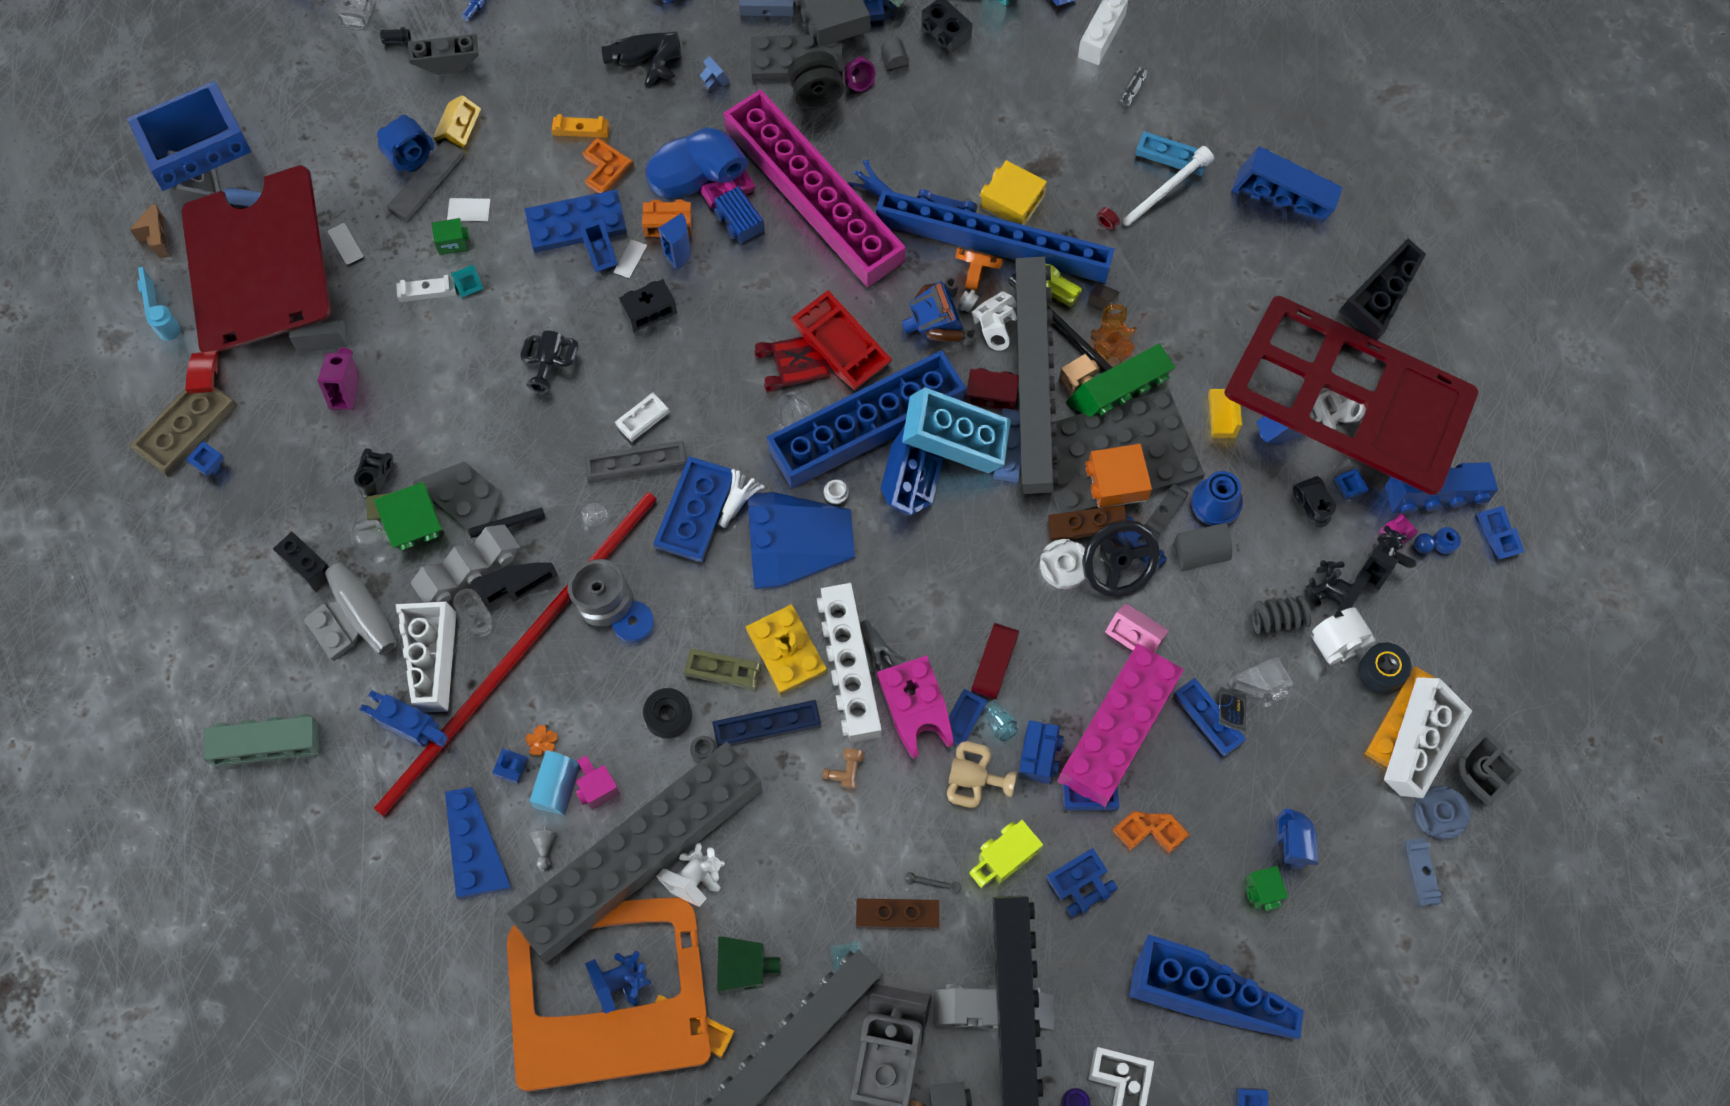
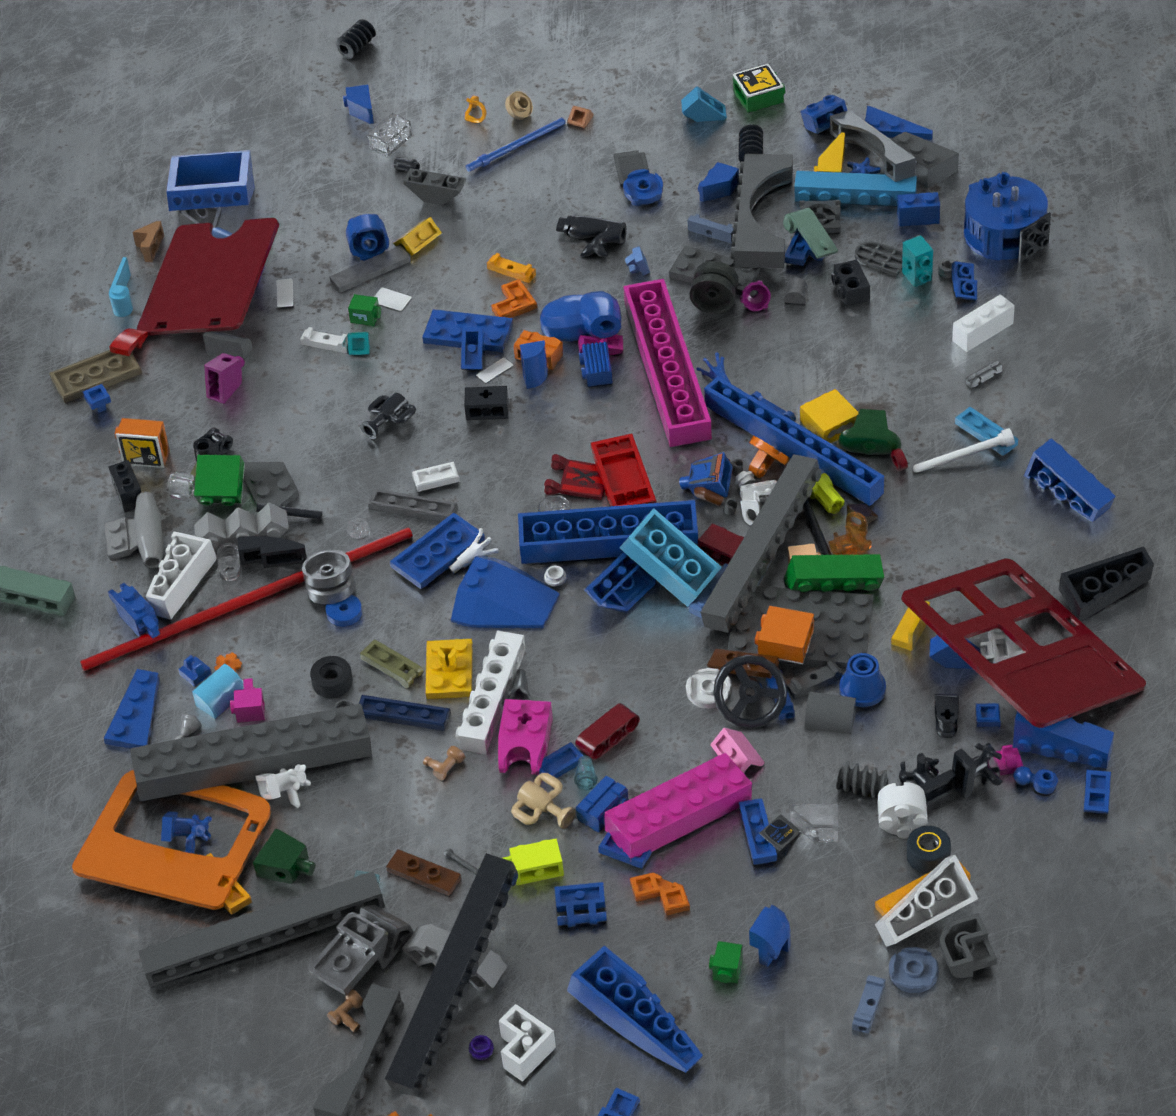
camera: 30 degrees right, 20 degrees down
none -> piece [115,418,170,468]
none -> dark green piece [838,409,902,455]

